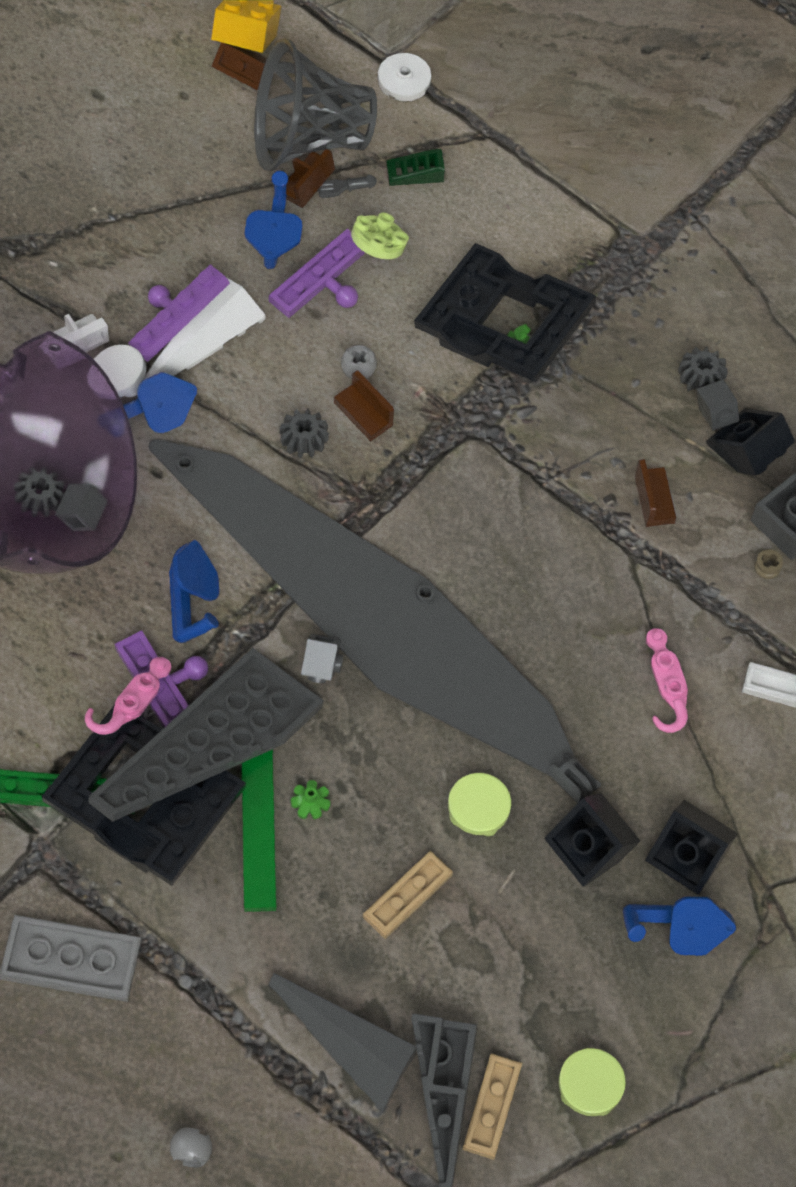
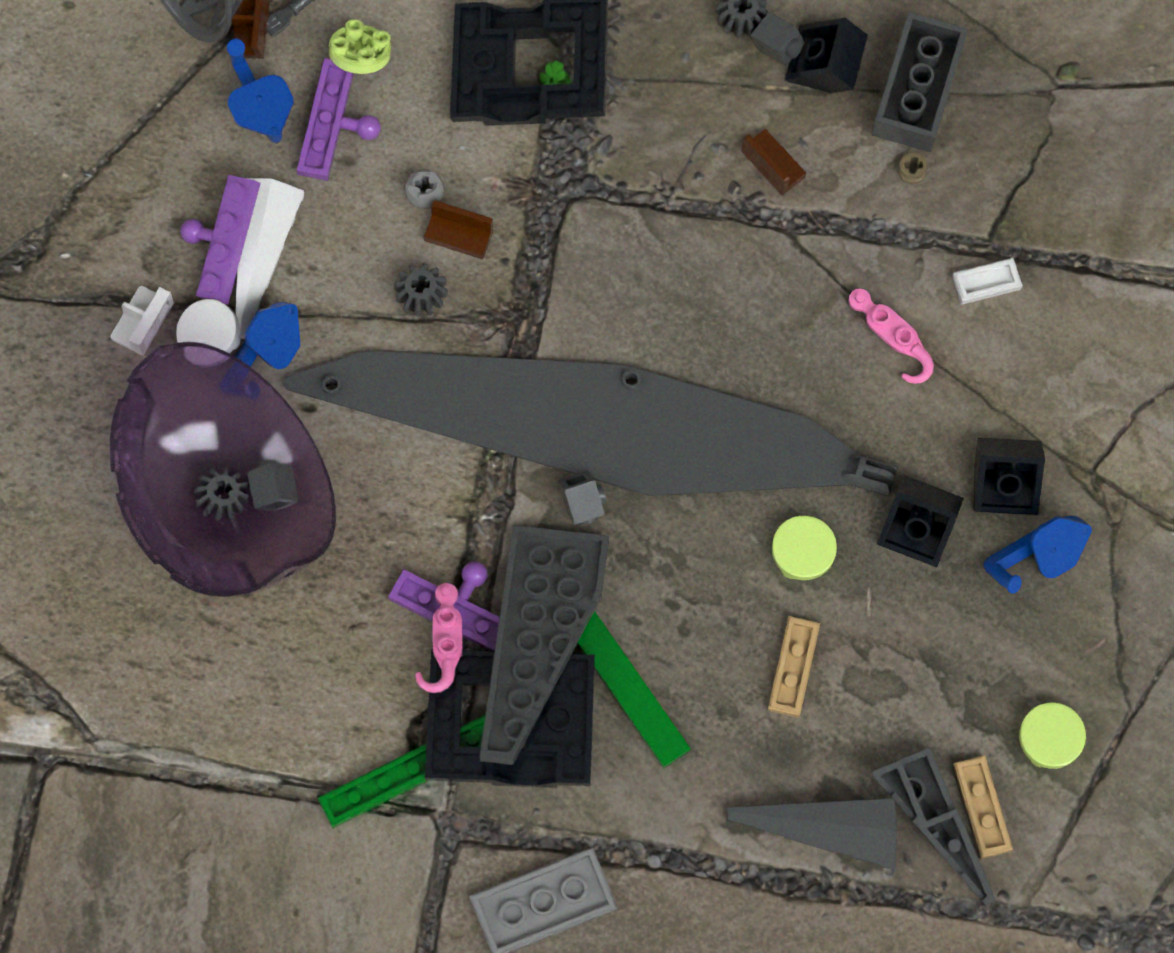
camera: 30 degrees left, 10 degrees up
blue piece [169,540,219,643] -> none
bright green plant [290,780,331,819] -> none

